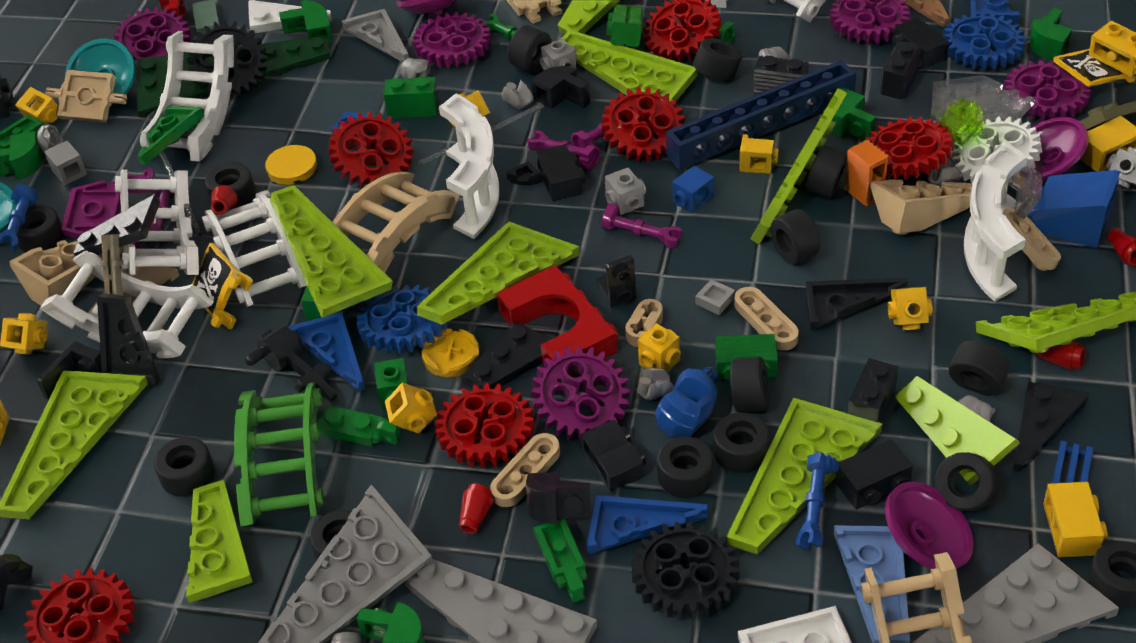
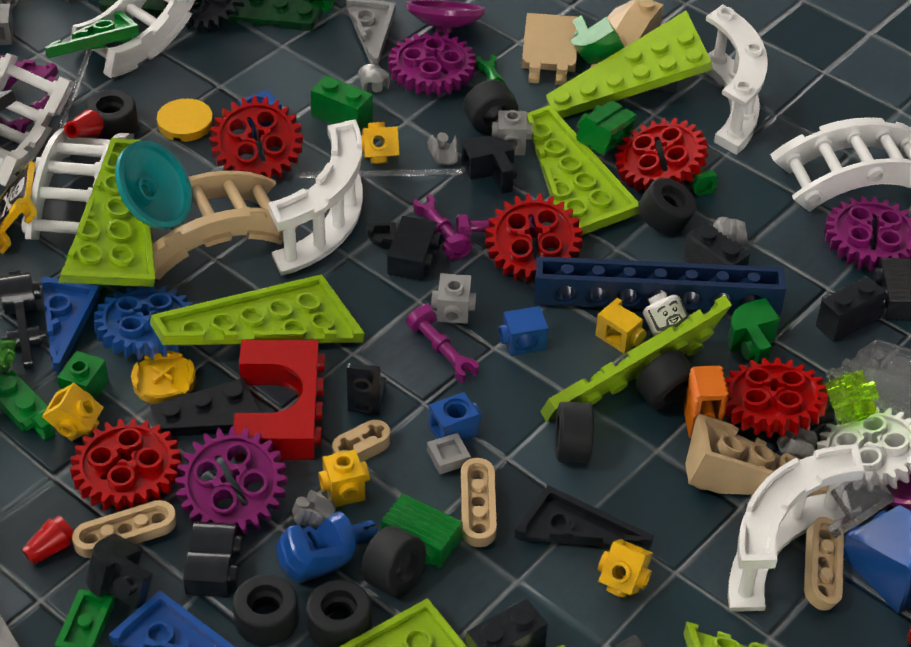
camera: 25 degrees right, 0 degrees up
none -> teal dish [115,141,192,229]
none -> blue brick [428,392,481,441]
none -> white head [643,291,689,336]

